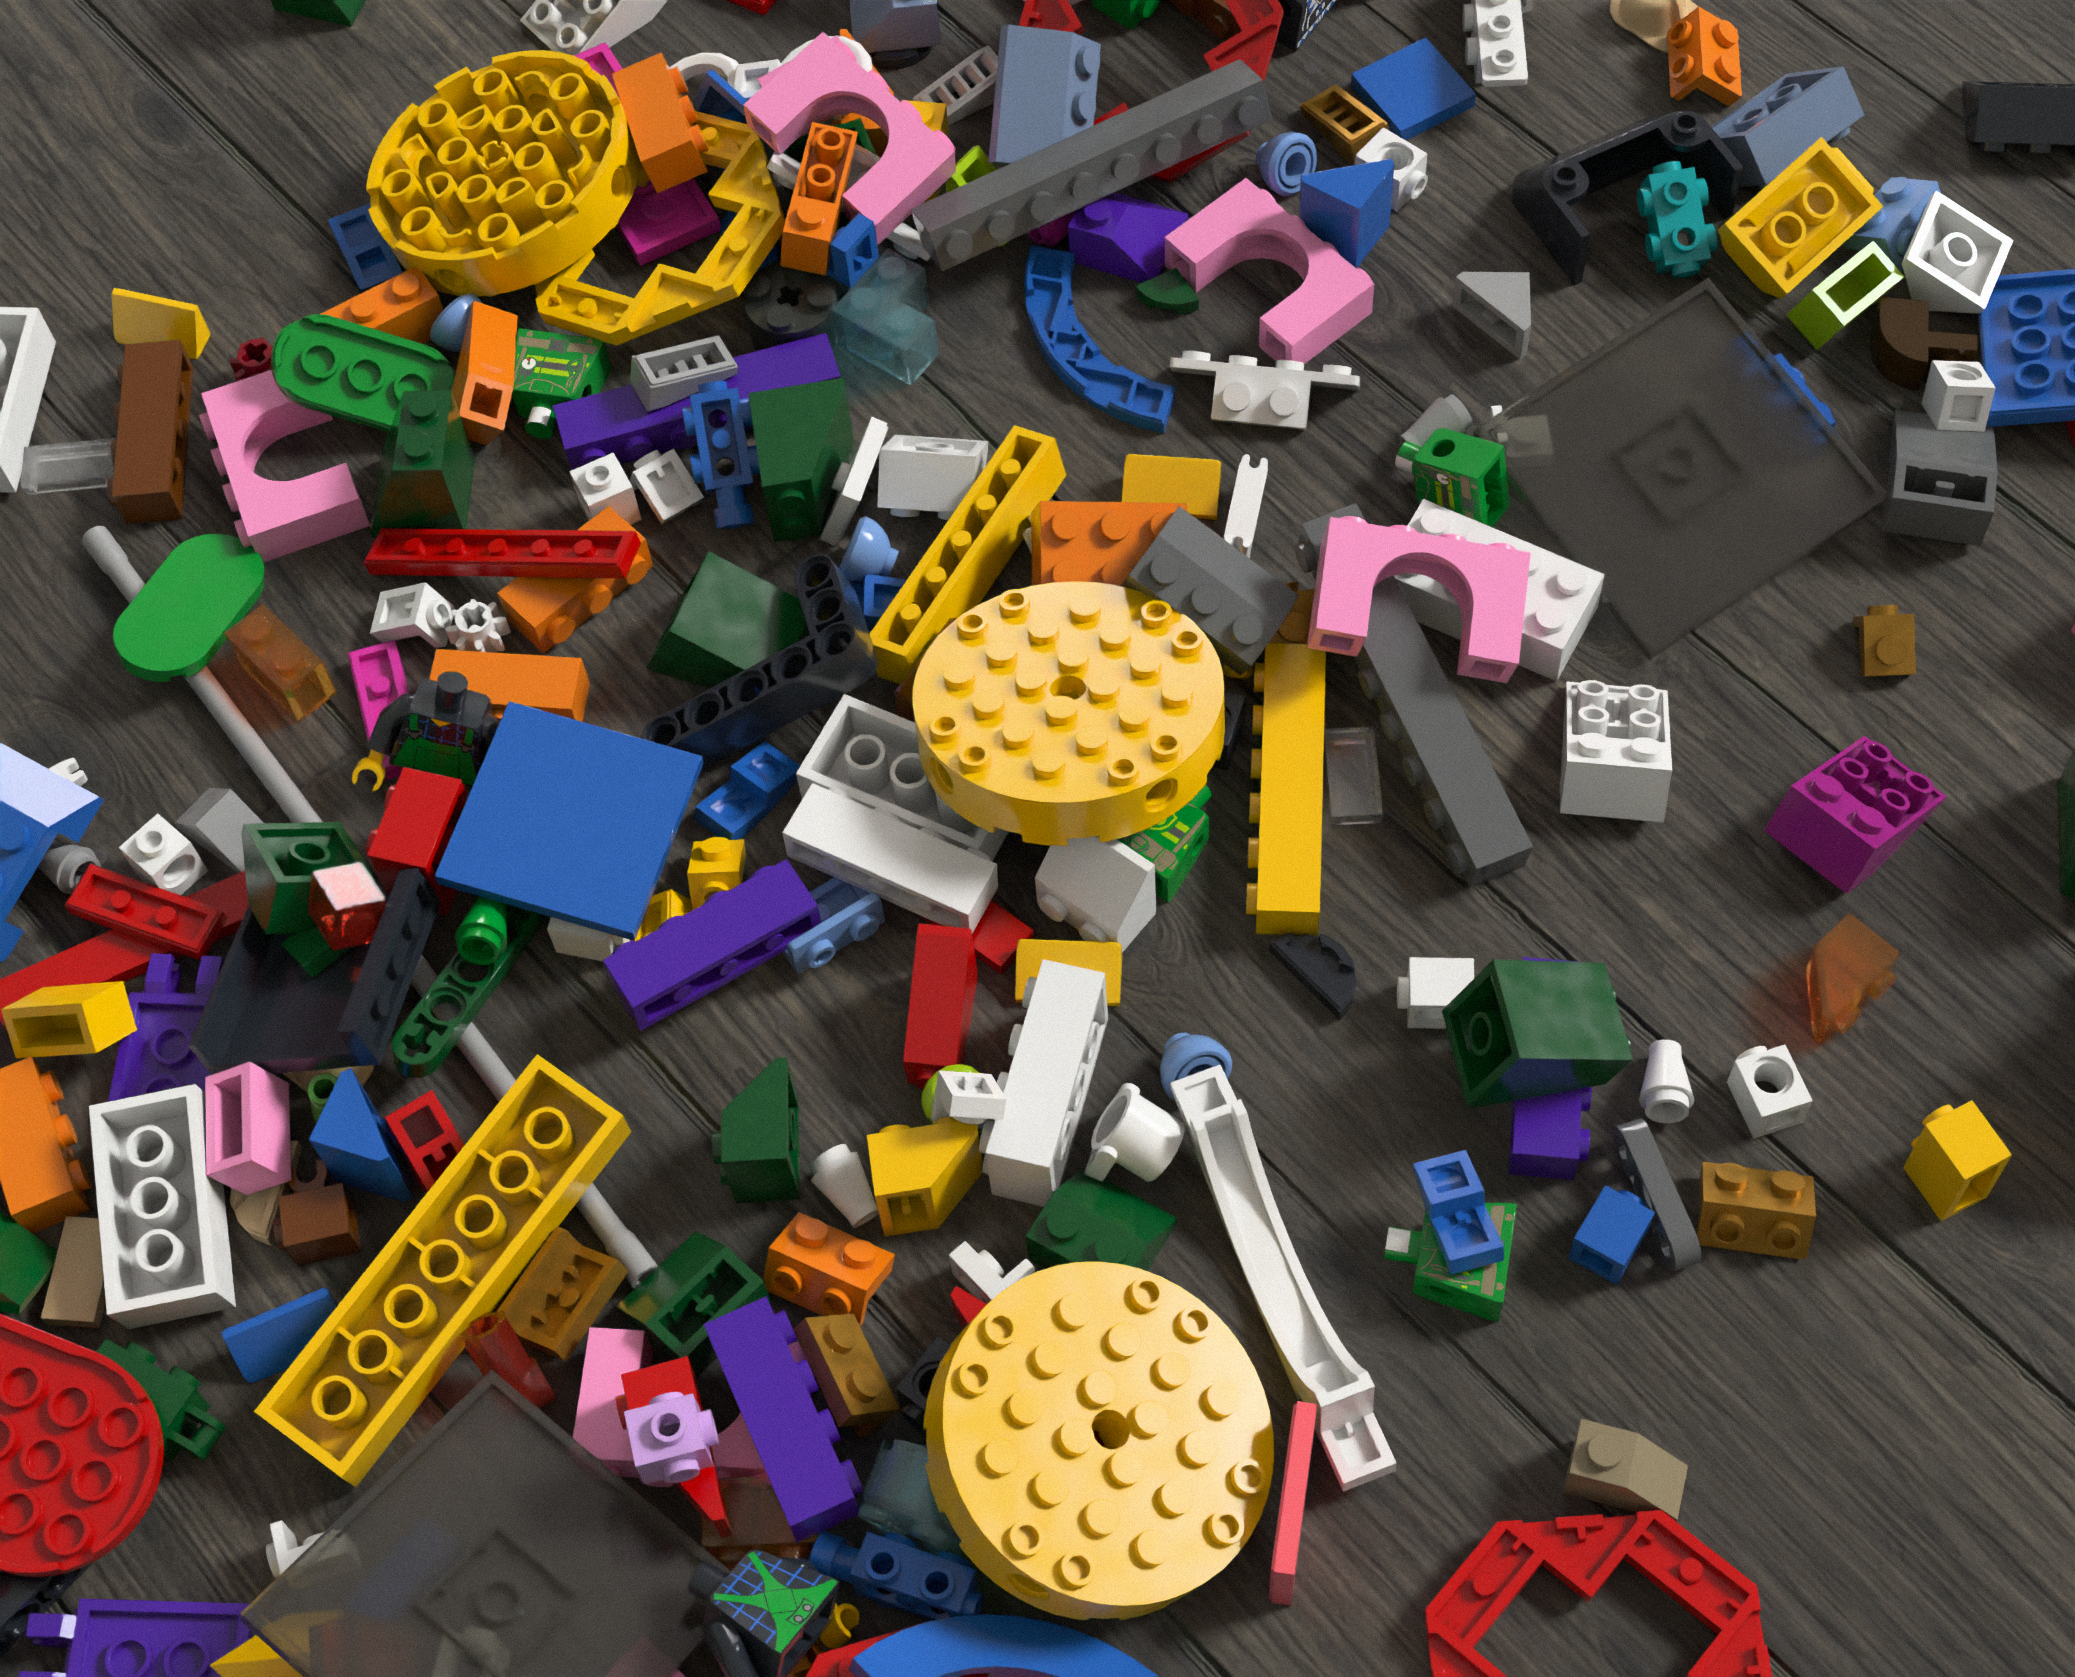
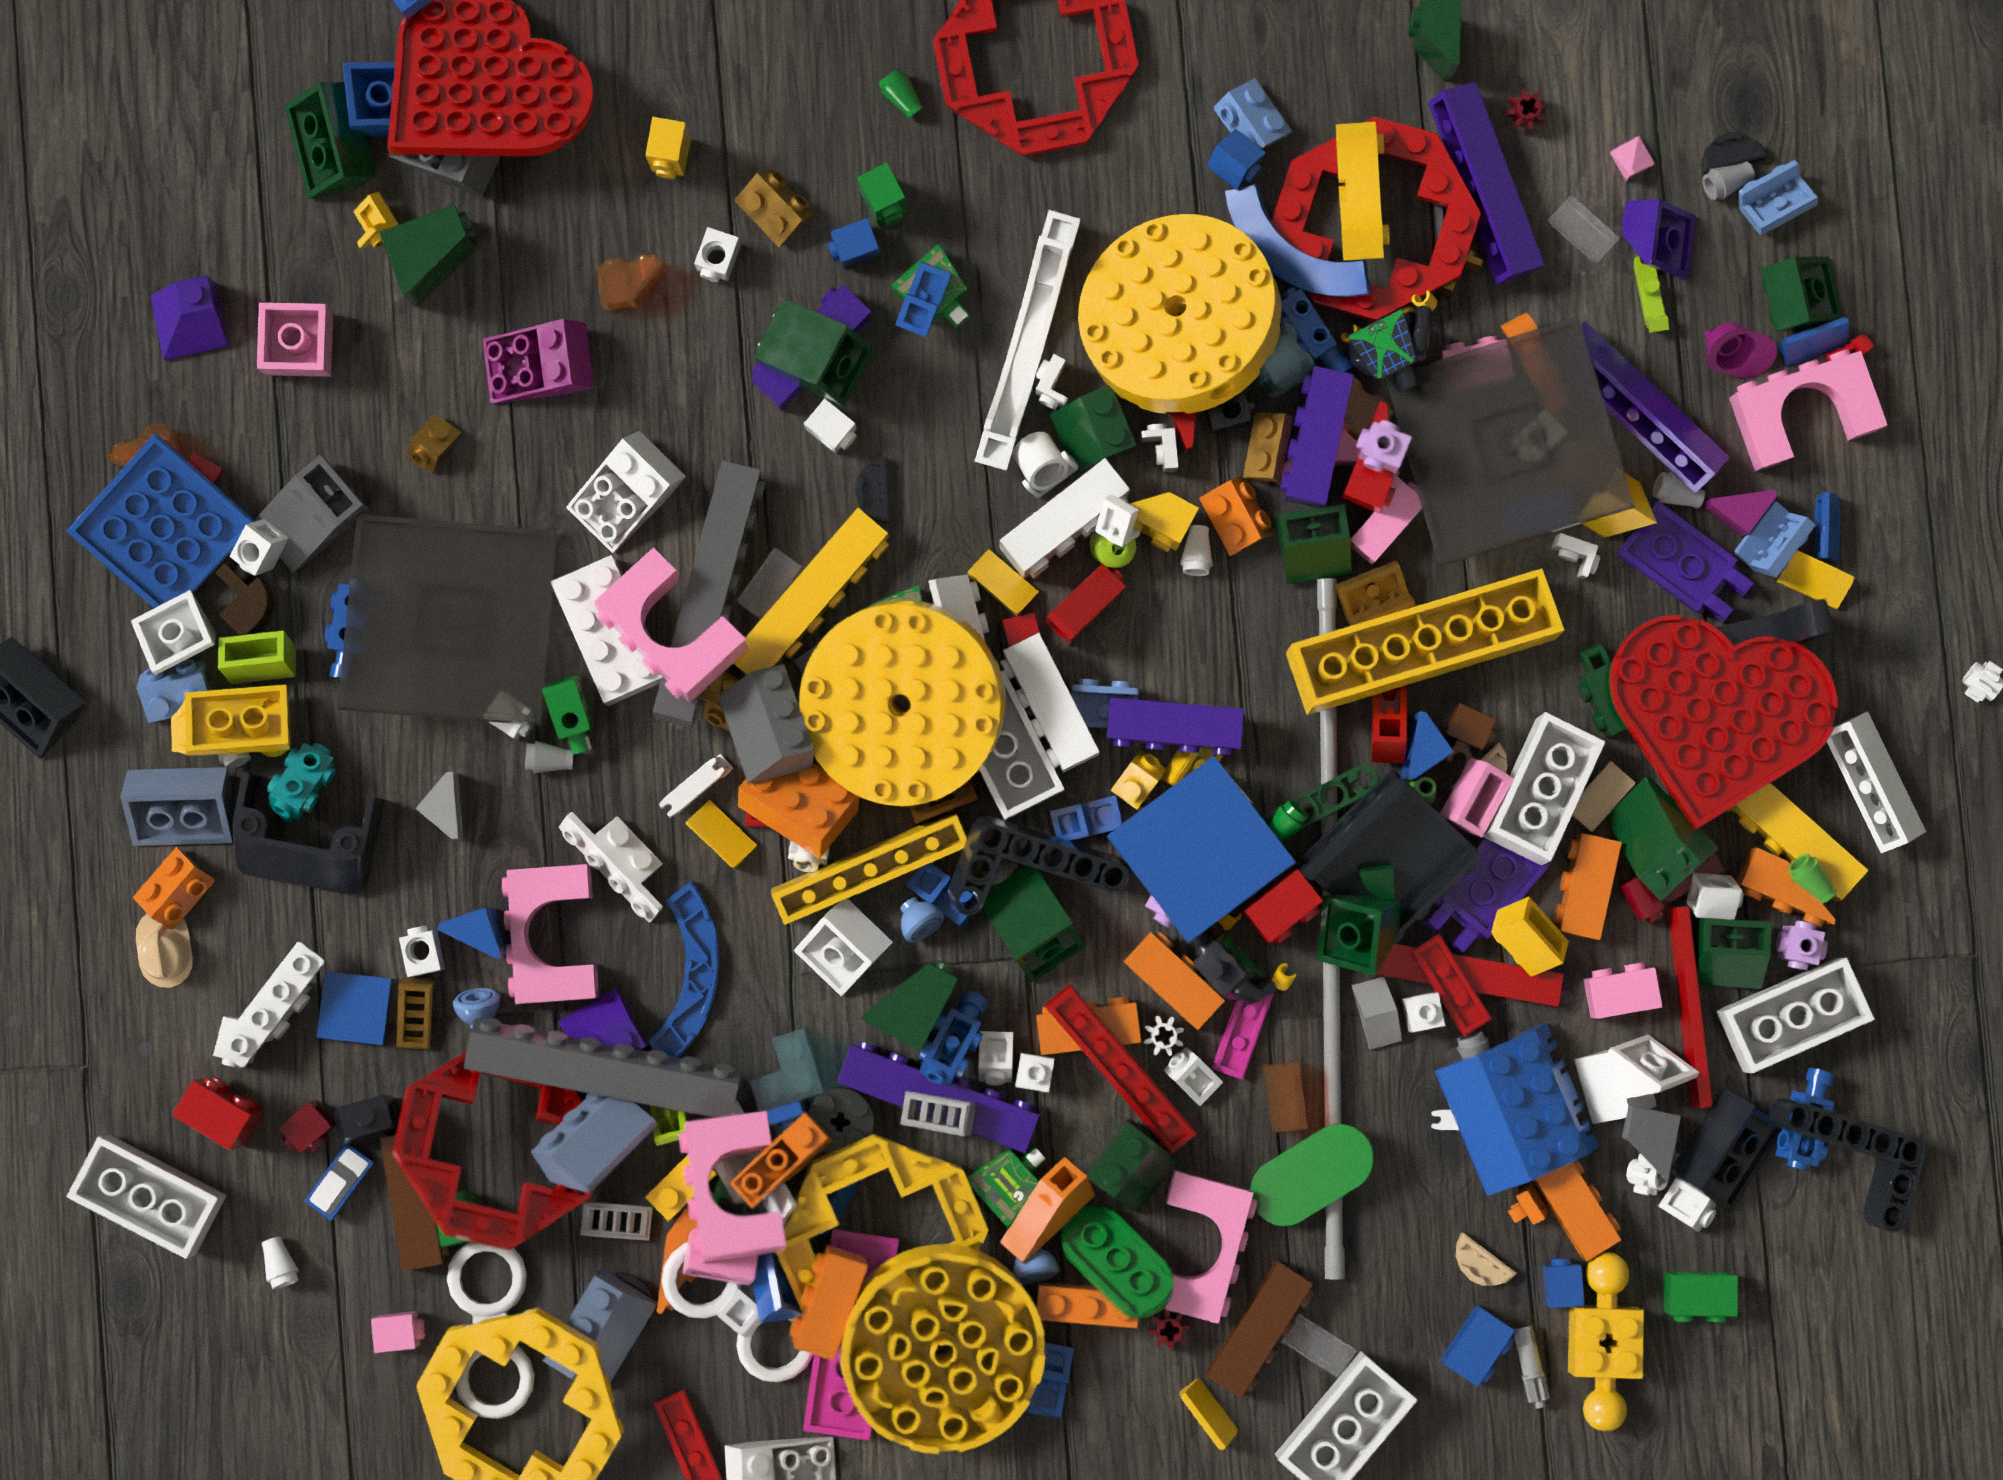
camera: 150 degrees left, 25 degrees up
blue slope [221,1288,338,1383] -> none
clear red brick [308,862,386,951] -> none
clear red piece [460,1310,557,1428] -> none
dark green slope [712,1057,800,1204] -> none
white plate [820,417,888,546] -> none
dark green tile [1136,268,1199,314] -> none
medium blue brick [1160,1033,1232,1102] -> none
coral tile [1269,1401,1317,1606] -> none
dark tan slope [1563,1419,1688,1522] -> none
dark grey beam [1613,1118,1701,1271] -> none
white cone [1639,1040,1694,1123] -> none
none -> green brick [857,162,907,226]
none -> green cone [878,68,924,119]
none -> white bracket [1035,354,1068,410]

